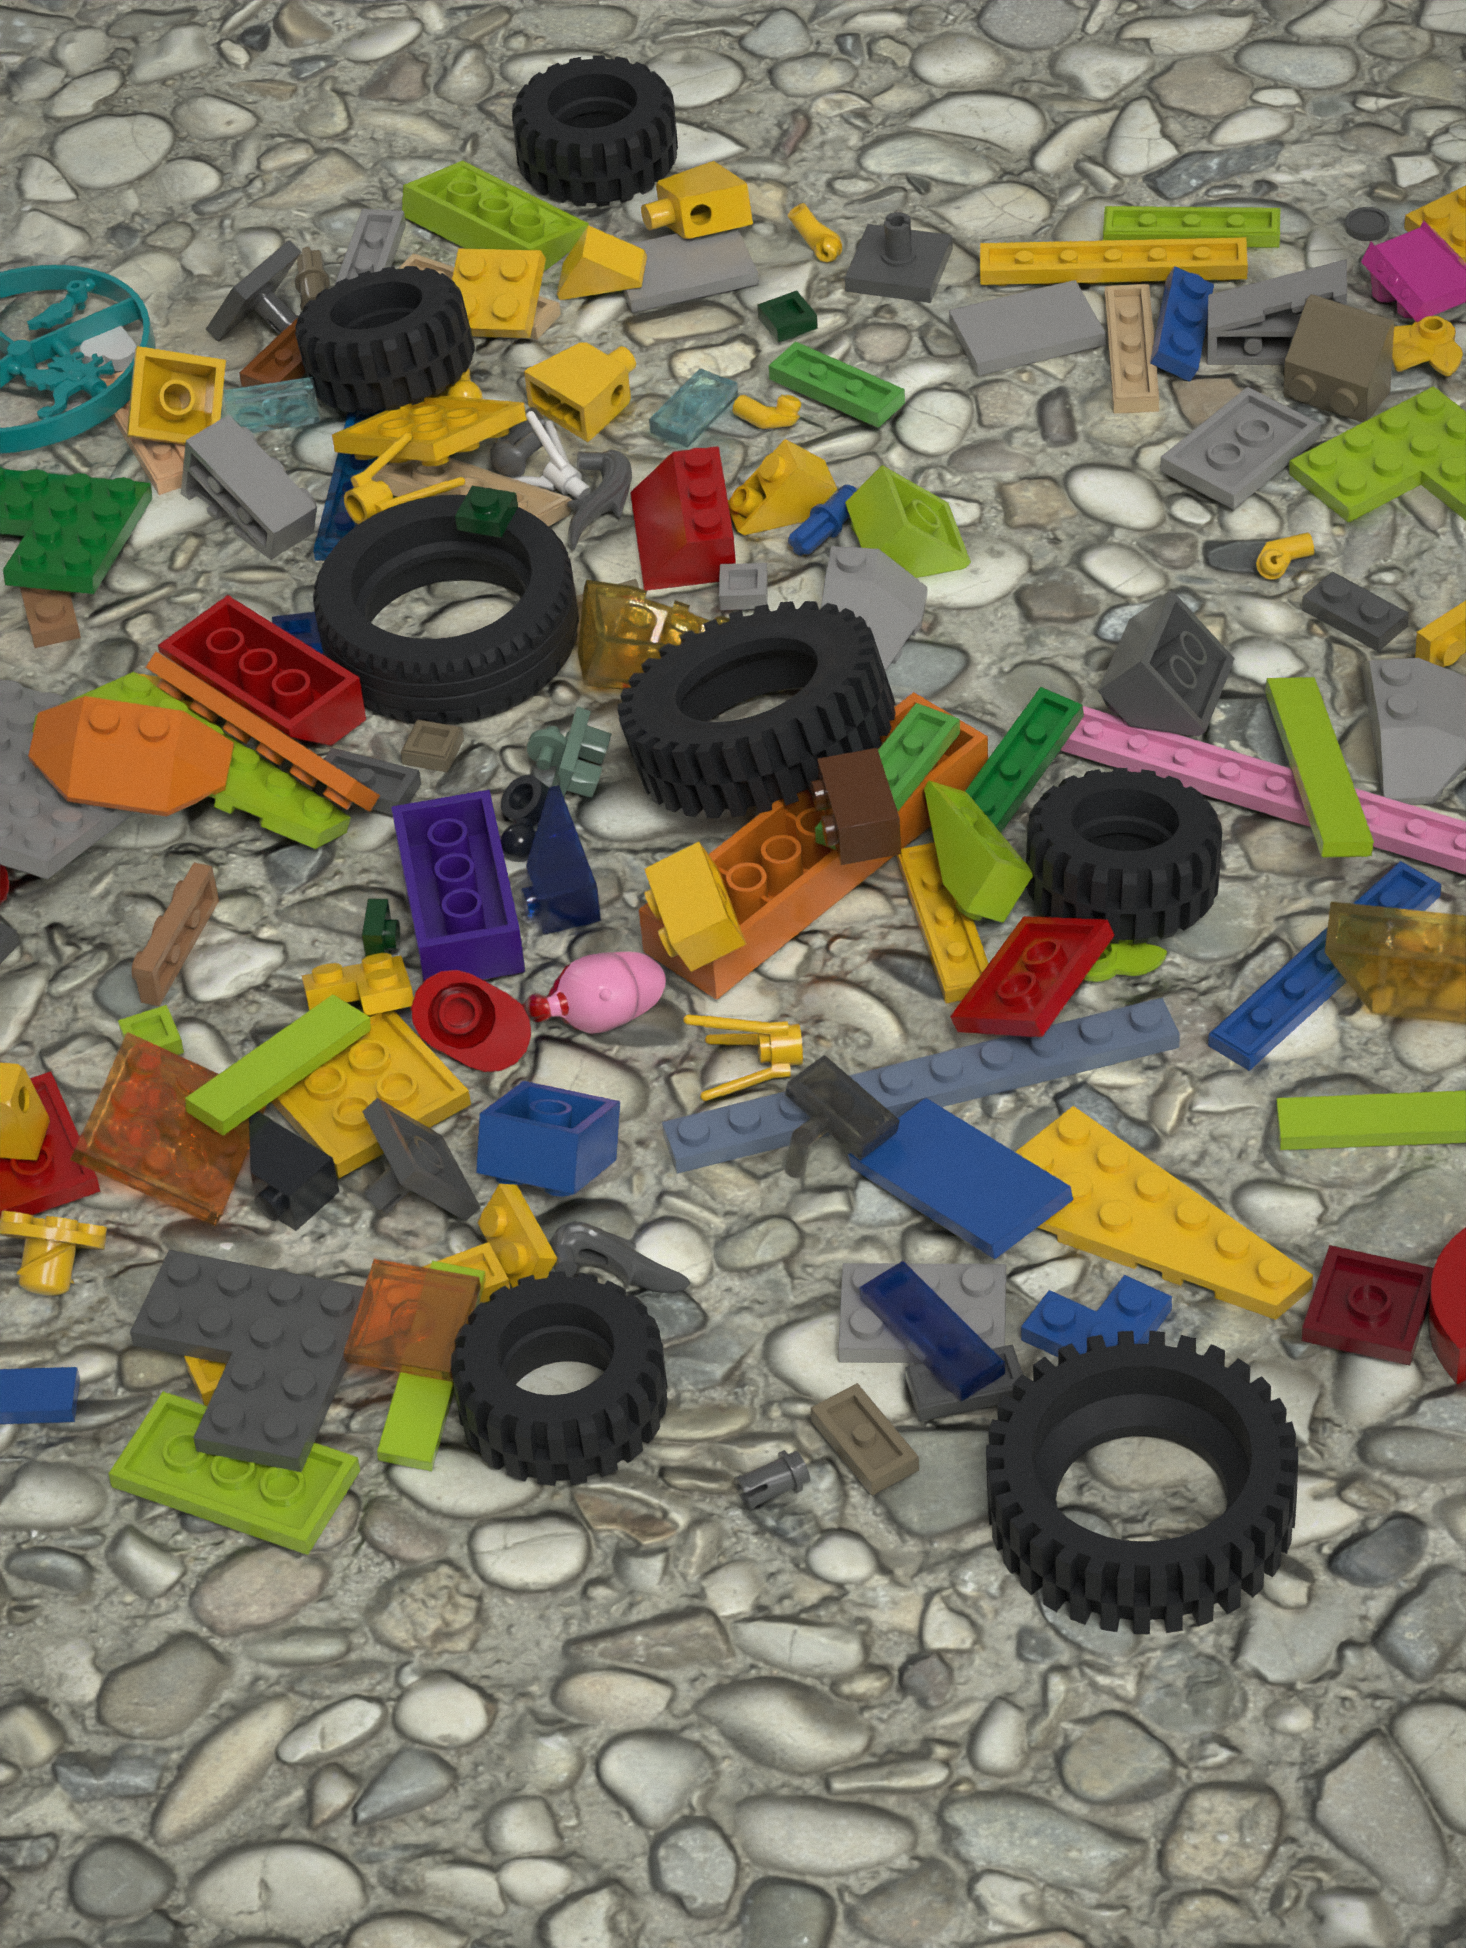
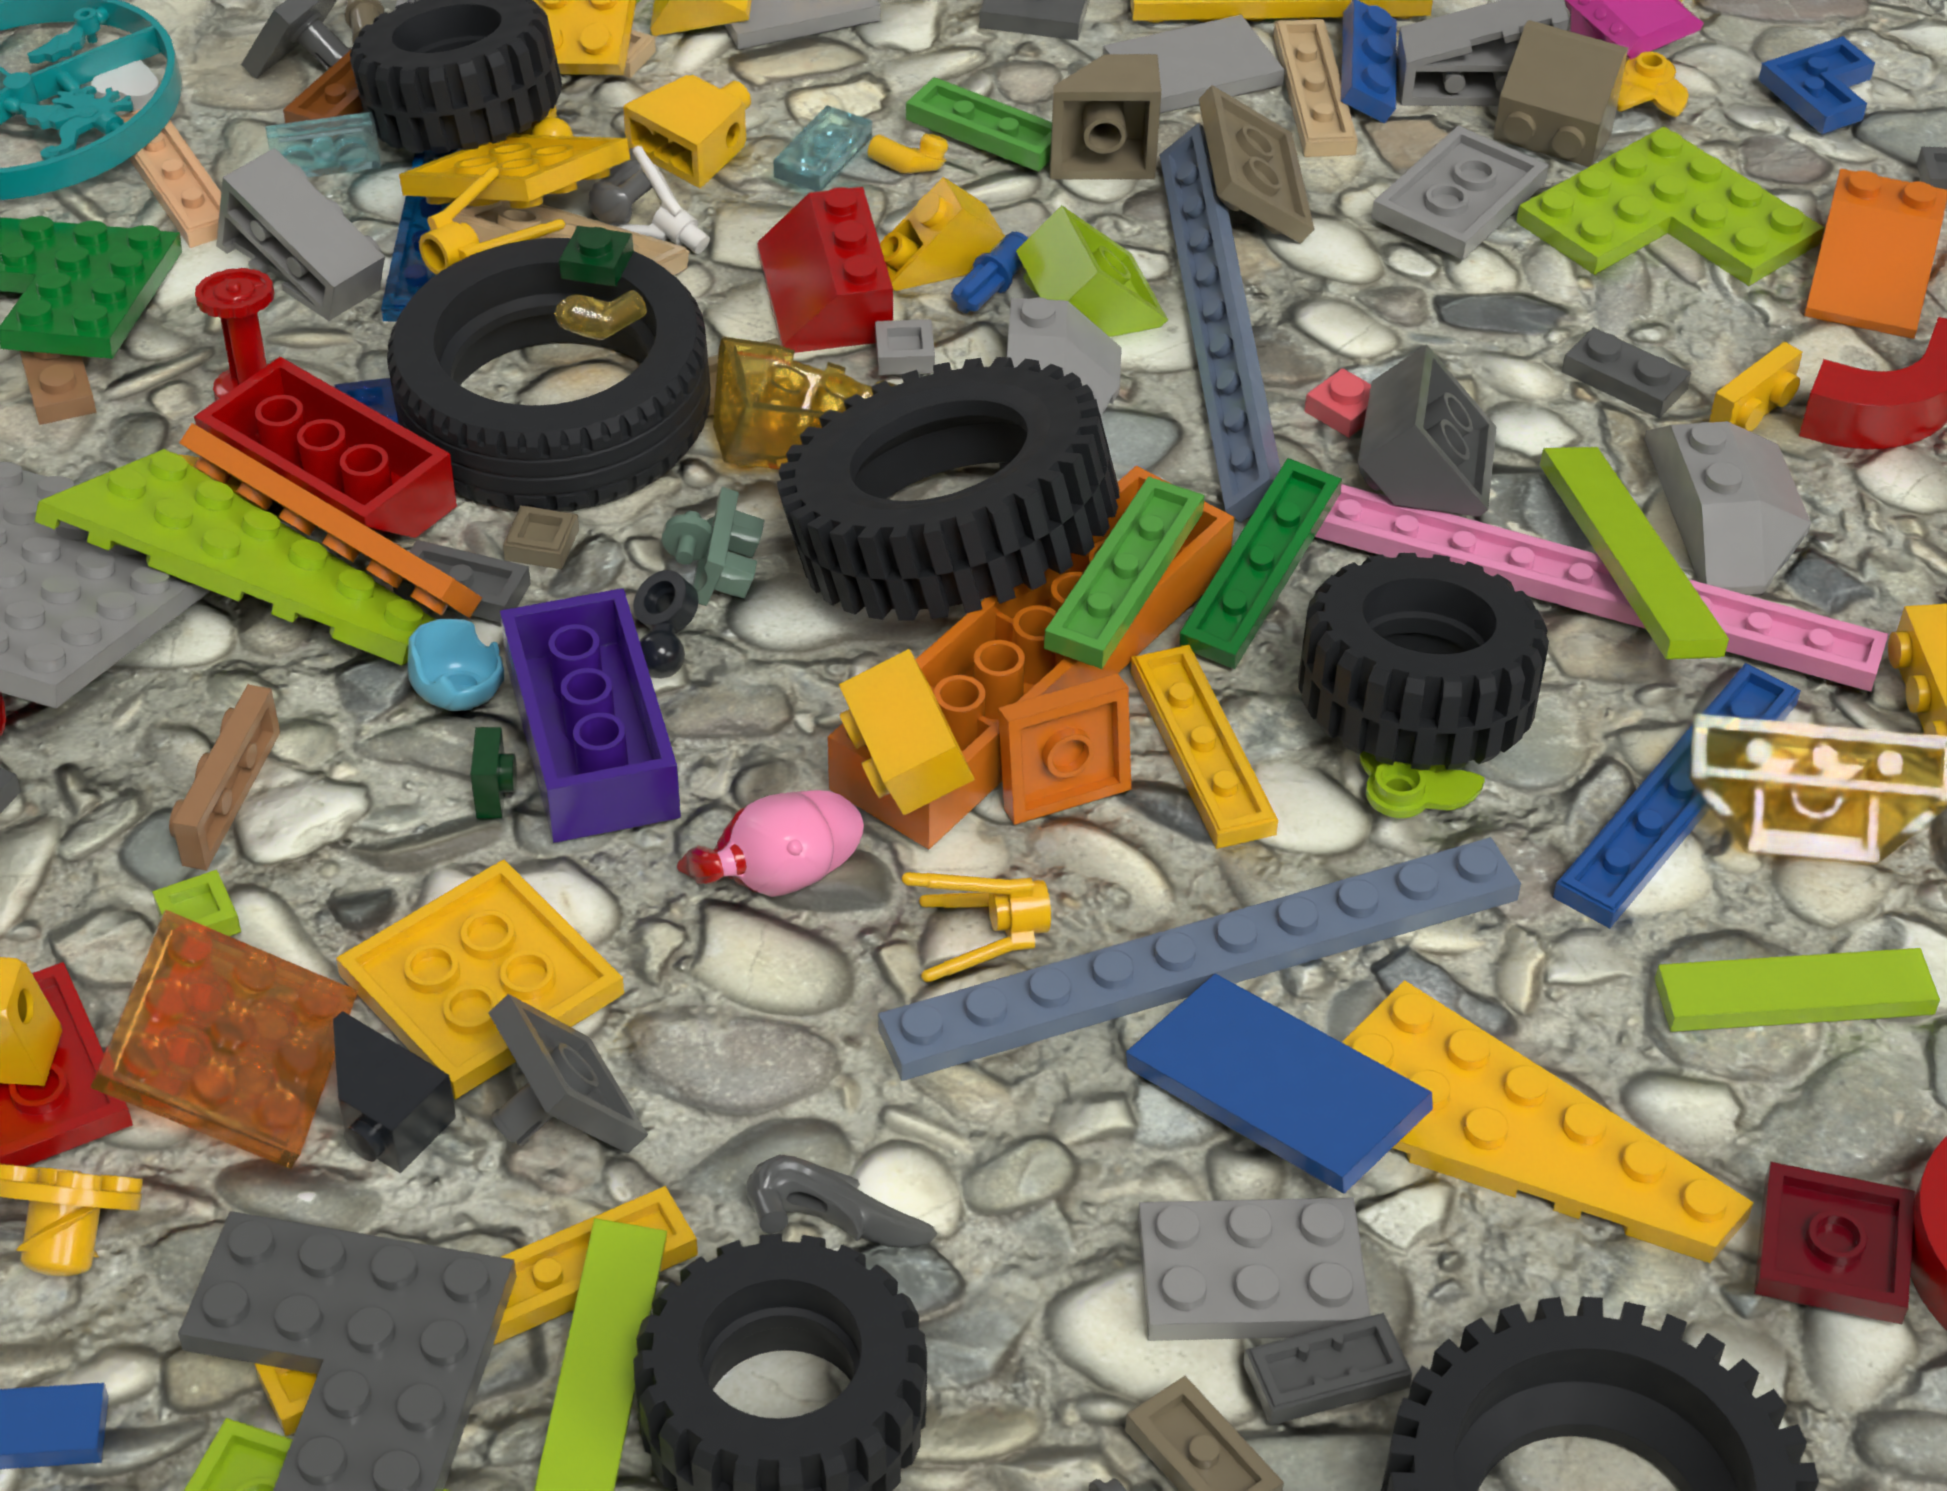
camera: 10 degrees left, 0 degrees up
orange wedge [28,696,234,817] -> none
yellow slope [127,346,226,445] -> none
lime tile [185,994,371,1136] -> none
yellow plate [301,953,414,1015] -> none
clear orange tile [343,1259,481,1381] -> none
red piece [411,970,531,1072] -> none
blue brick [476,1081,620,1197] -> none
yellow plate [477,1184,558,1288] -> none
clear blue slope [521,785,601,935] -> none
dark grey piece [567,449,632,550] -> none
dark green plate [757,290,818,343] -> none
clear smoke plate [785,1055,900,1178] -> none
reddish brown brick [810,748,901,865] -> none
clear blue tile [859,1261,1005,1402] -> none
lime slope [924,780,1033,923] -> none
red plate [950,916,1115,1037] -> none
blue plate [1021,1275,1172,1357] -> none
yellow arm [1256,532,1314,580] -> none
none -> red hose [195,268,275,401]
none -> medium azure hair [408,619,504,711]
none -> clear yellow arm [555,290,647,340]
none -> orange plate [998,673,1132,825]
none -> dark tan slope [1050,54,1161,179]
none -> sand blue plate [1159,123,1281,523]
none -> dark tan plate [1198,85,1314,244]
none -> coral plate [1304,368,1371,438]

